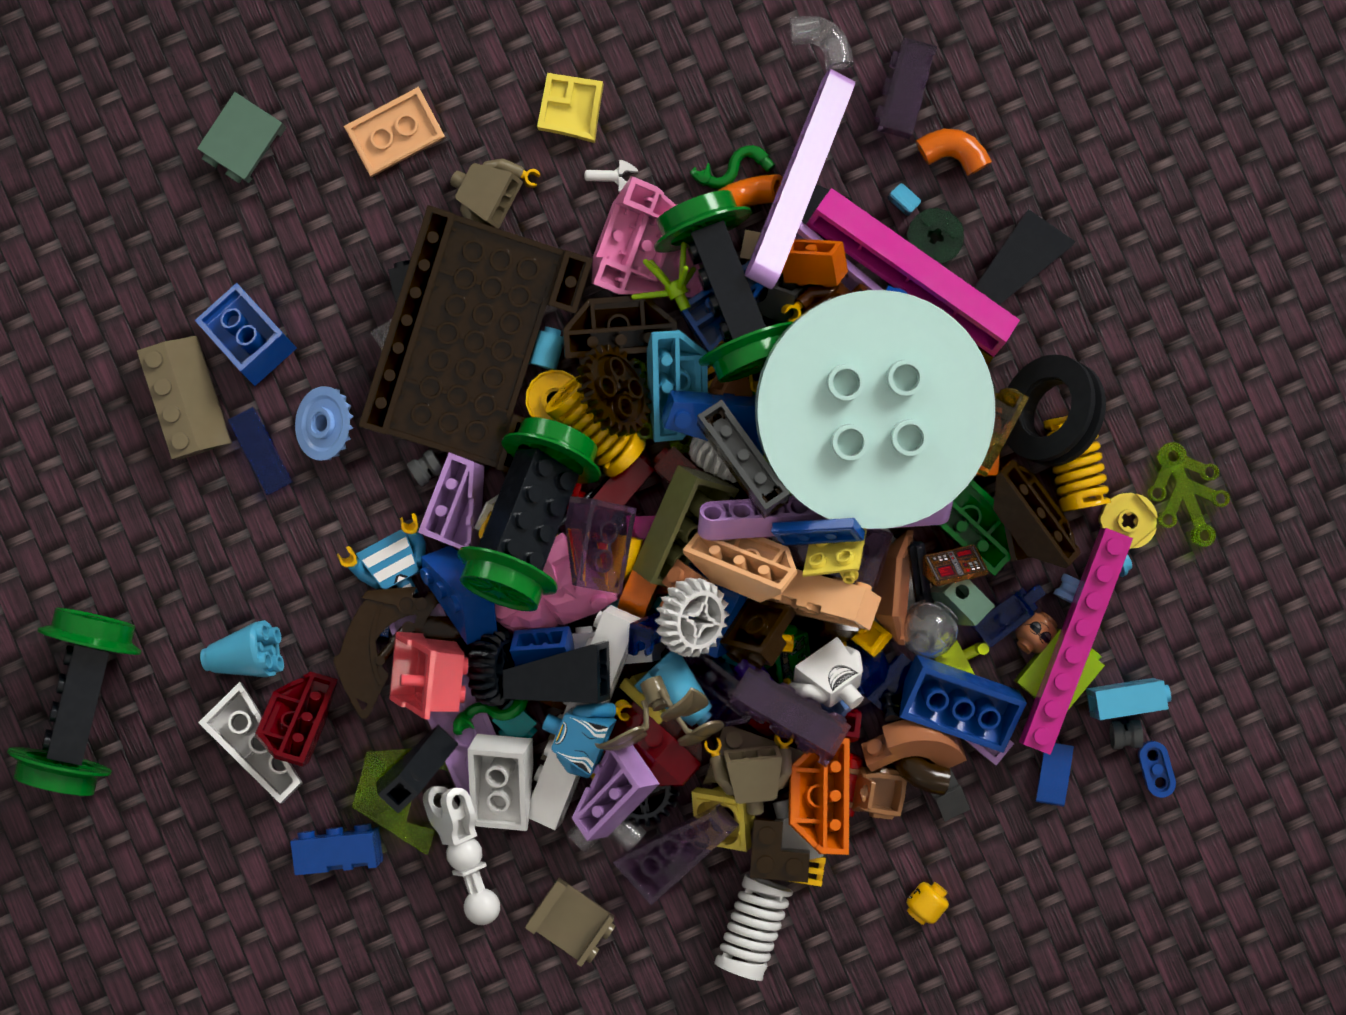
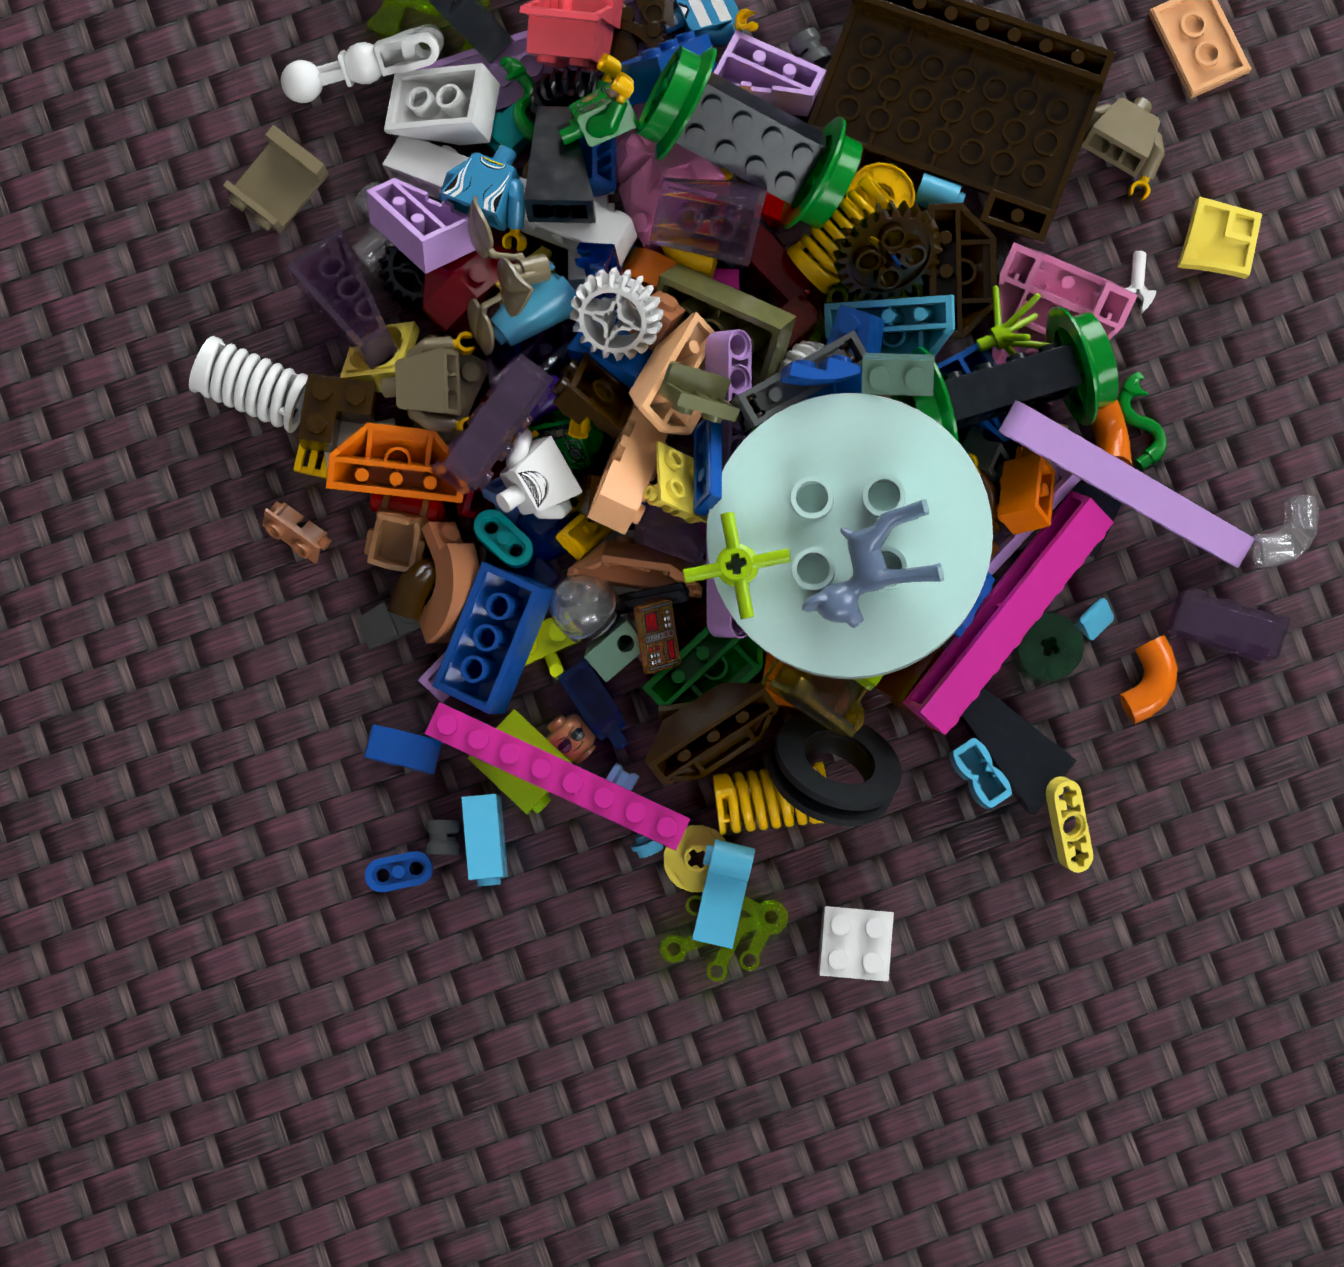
camera: 95 degrees right, 5 degrees down
yellow head [906,882,949,925] -> none
none -> nougat hinge [262,501,331,564]
none -> teal plate [474,509,533,568]
none -> green torso [556,53,641,147]
none -> olive bracket [658,361,740,423]
none -> lime bar [683,512,792,620]
none -> medium azure door [692,839,755,949]
none -> blue slope [780,355,862,386]
none -> sand blue animal [802,499,944,628]
none -> white brick [817,906,894,981]
none -> sand green brick [862,353,935,396]
none -> medium azure brick [949,738,1012,809]
none -> light yellow beam [1046,776,1093,873]

